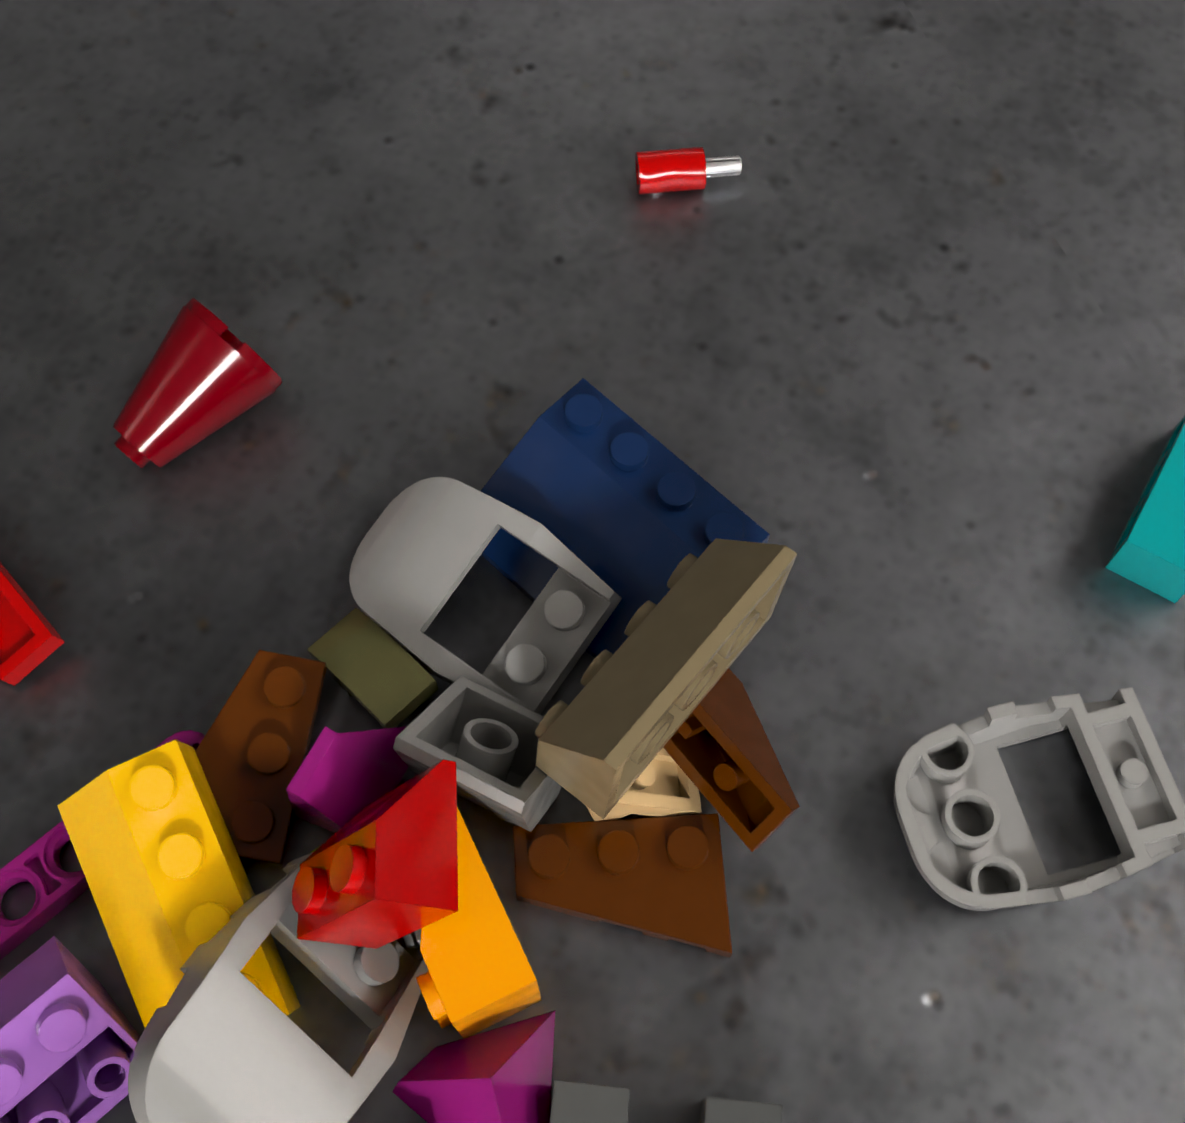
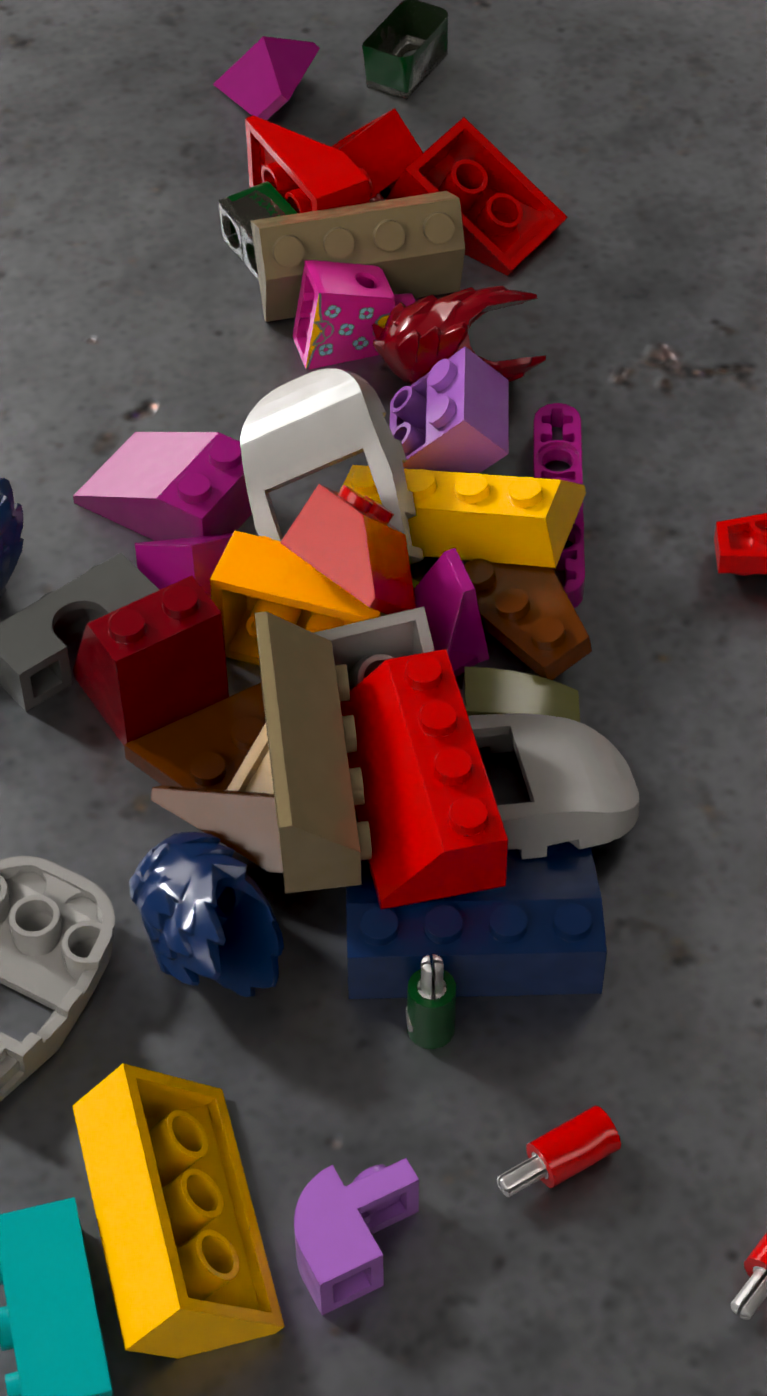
camera: 135 degrees right, 15 degrees down
none -> yellow slope [72,1063,285,1359]
none -> dark red slope [73,575,229,746]
none -> dark blue head [129,832,284,997]
none -> medium lavender brick [294,1158,419,1316]
none -> red slope [340,649,508,910]
none -> dark green piece [406,954,456,1049]
none -> red piece [497,1105,621,1197]

